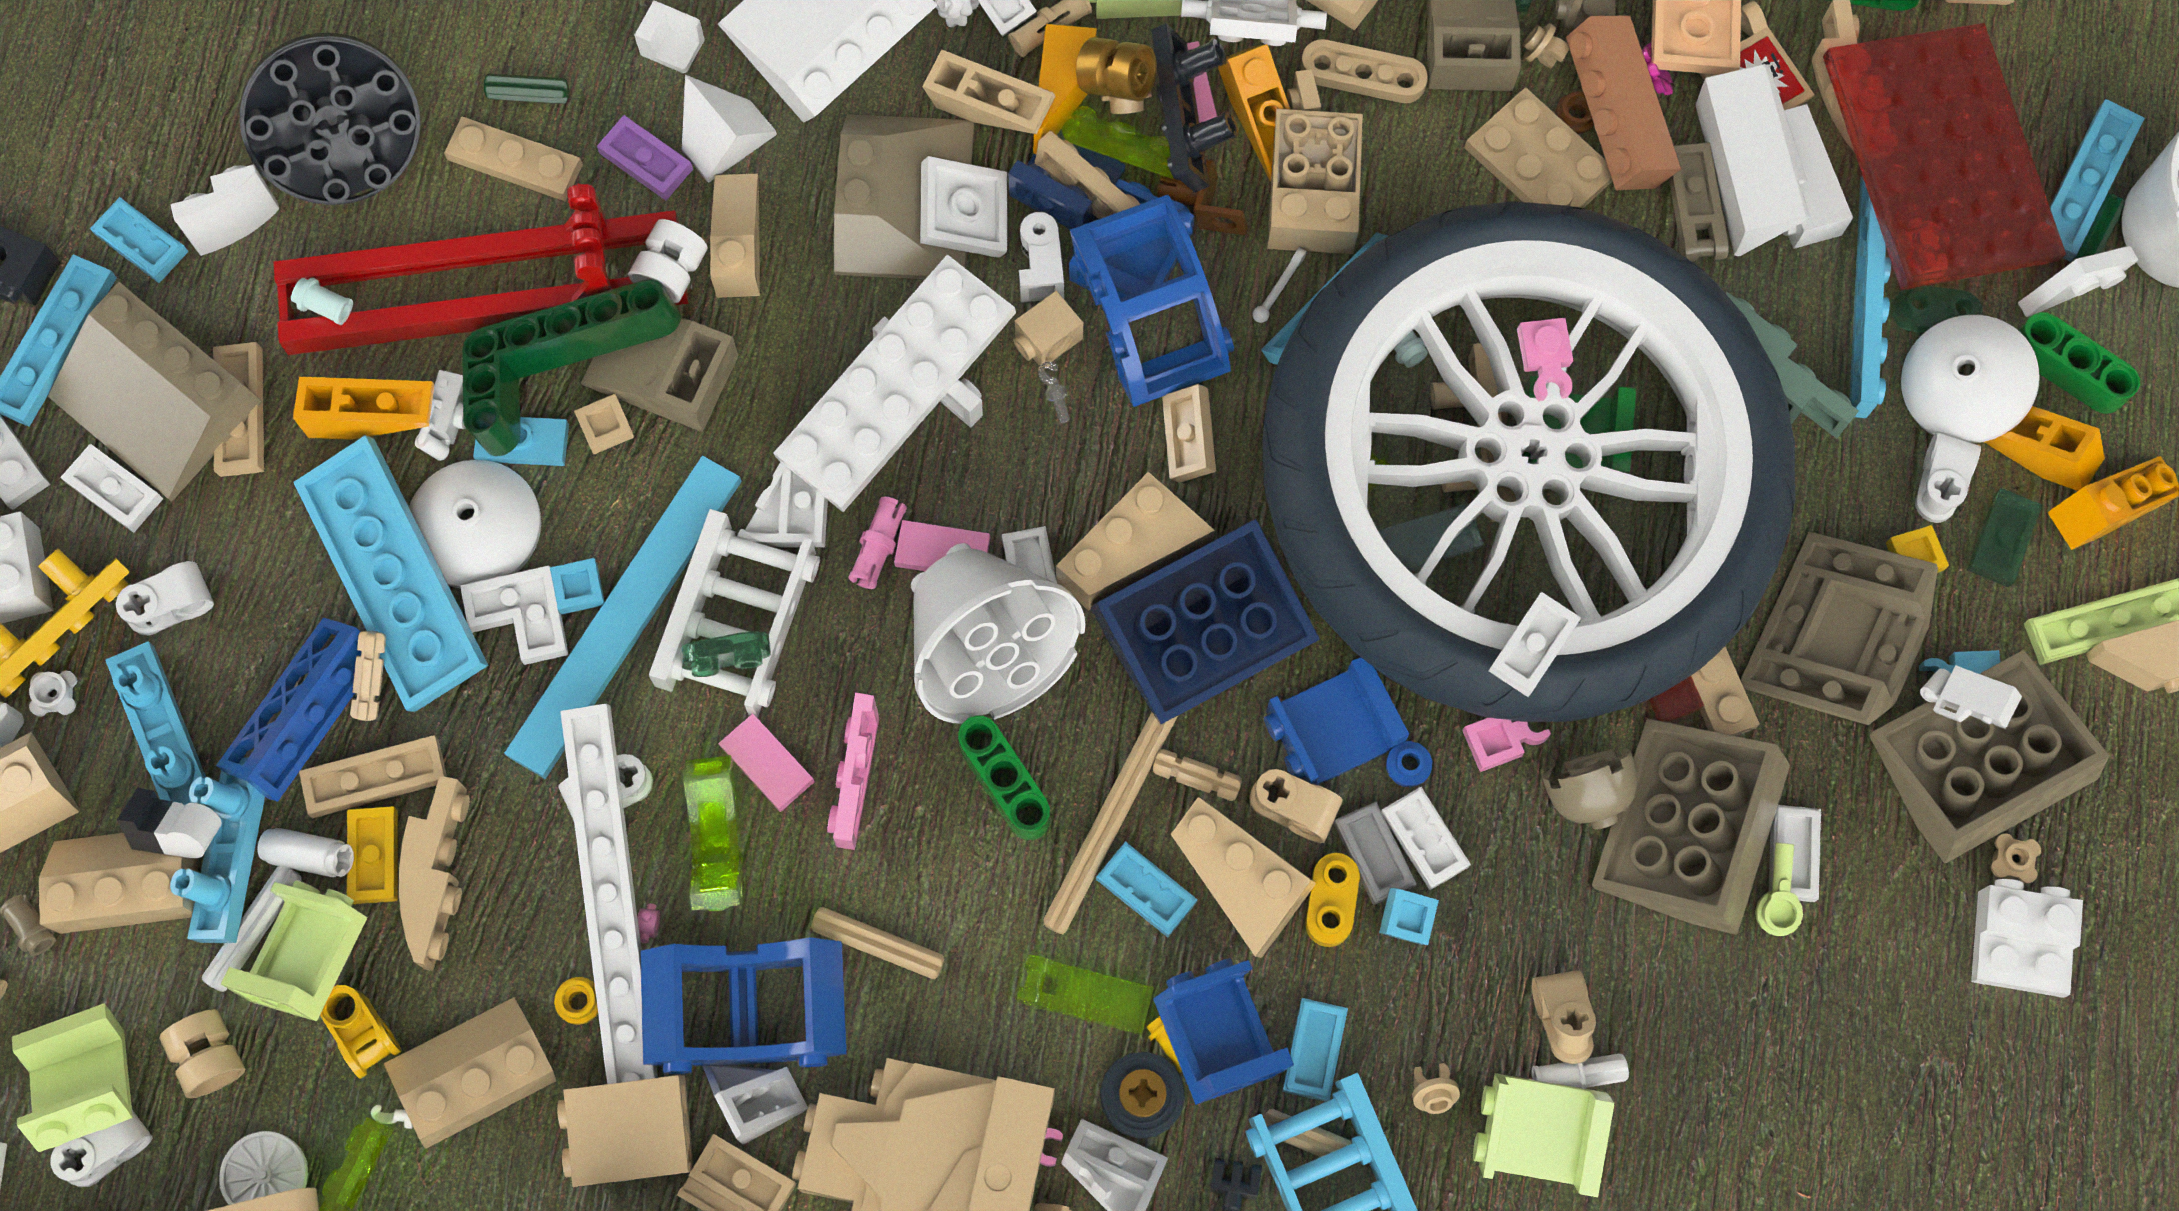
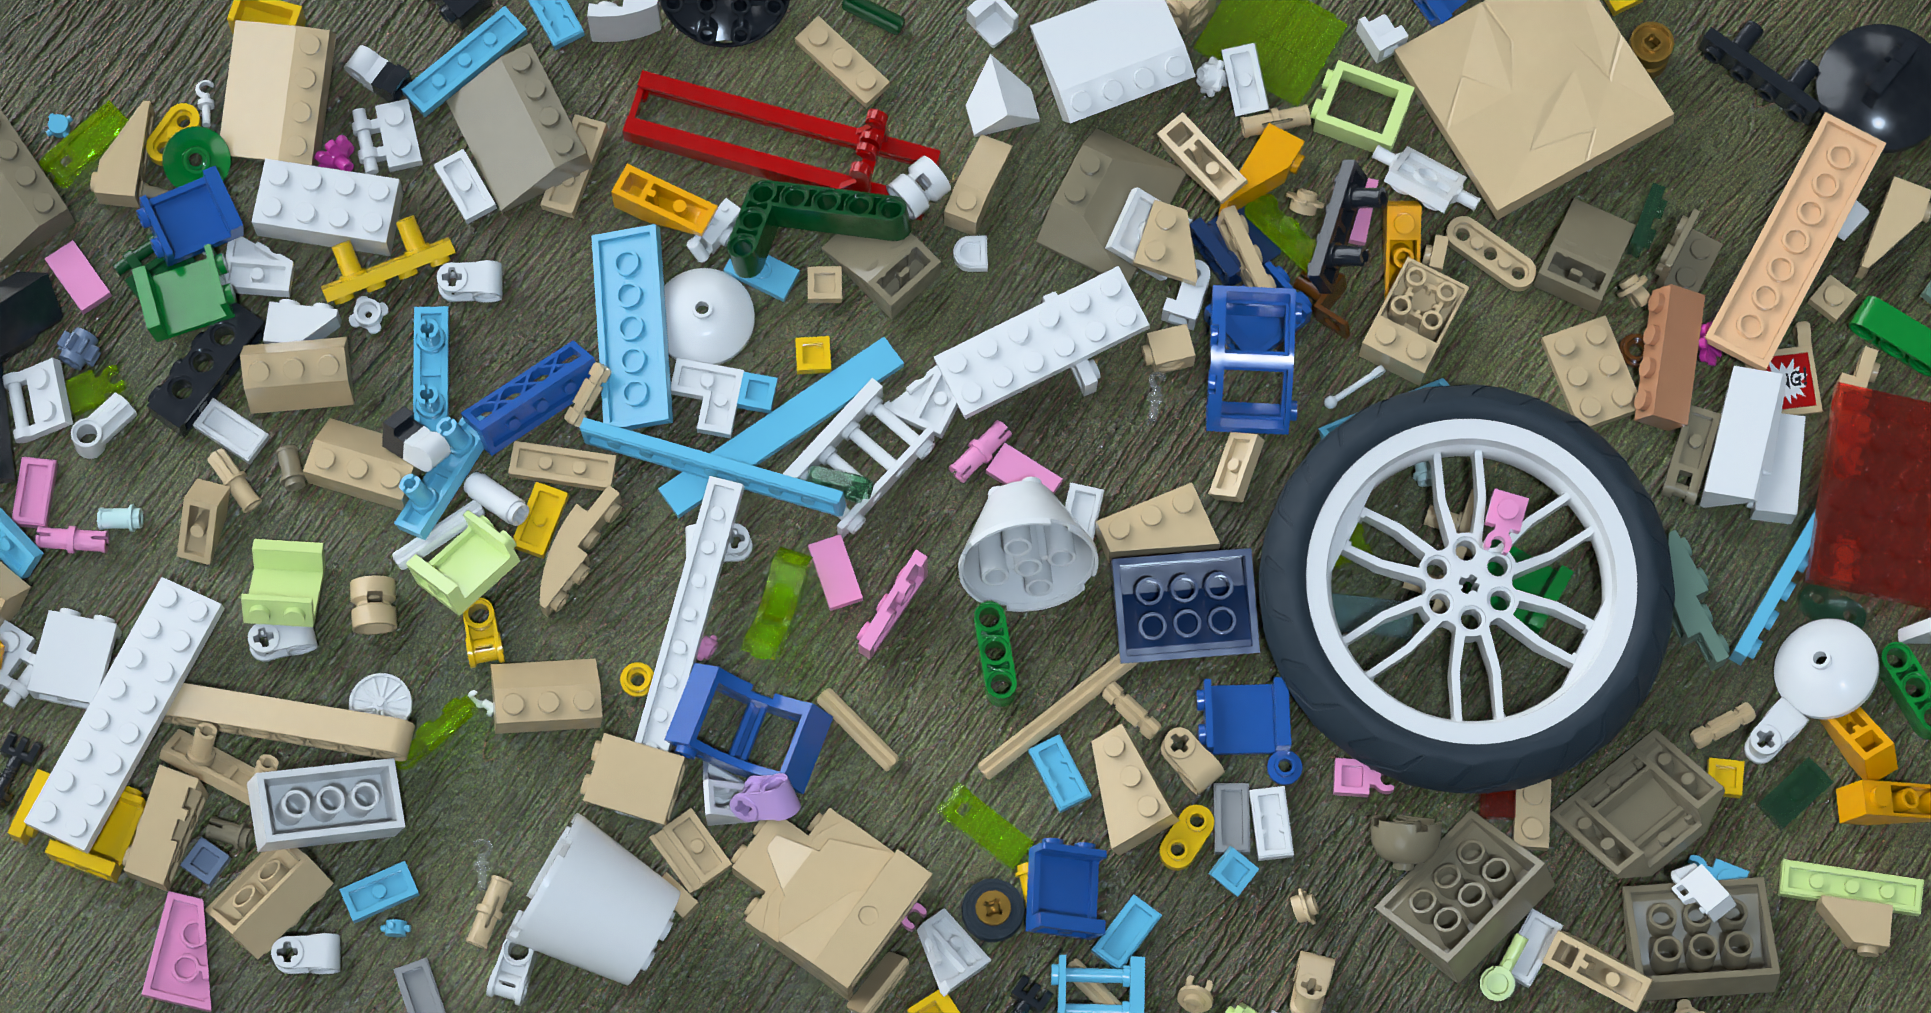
camera: 25 degrees right, 0 degrees up
light aqua pin [291,278,353,325] -> none
medium lavender plate [597,115,693,201] -> none
pearl gold wheel [1076,37,1157,102] -> none
white plate [1489,592,1581,697] -> none
none -> medium azure tile [580,417,846,517]
none -> lavender piece [730,773,801,822]
none -> yellow plate [795,336,832,375]
none -> white tile [953,235,988,272]
none -> tan wing [1133,200,1198,286]
none -> tan plate [1290,888,1319,925]
none -> tan slope [1542,930,1654,1012]
none -> tan axle [1690,702,1756,749]

